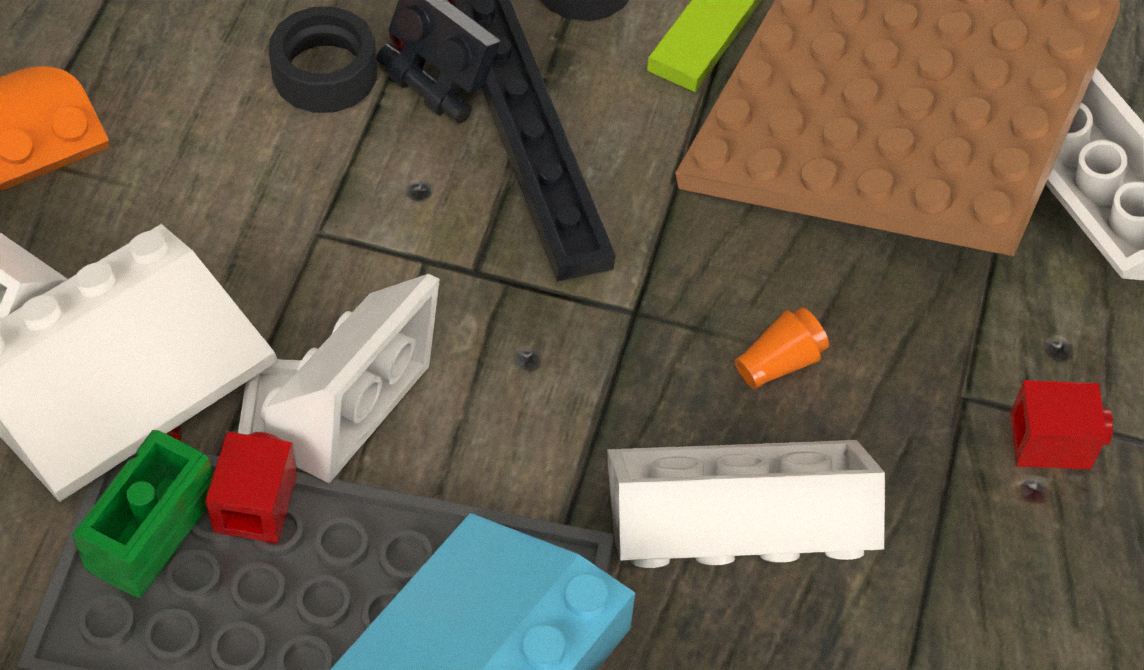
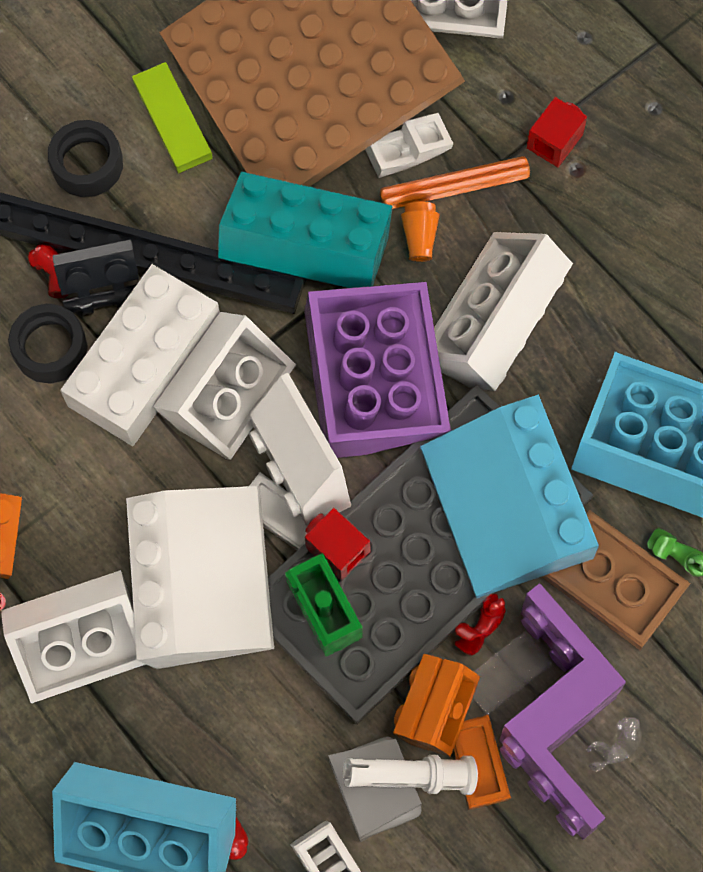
camera: 50 degrees left, 15 degrees up
none -> white brick [60,264,220,446]
none -> white slope [153,312,296,460]
none -> teal brick [218,172,393,288]
none -> medium lavender slope [304,282,451,458]
none -> white slope [365,113,453,178]
none -> orange axle [380,156,530,209]

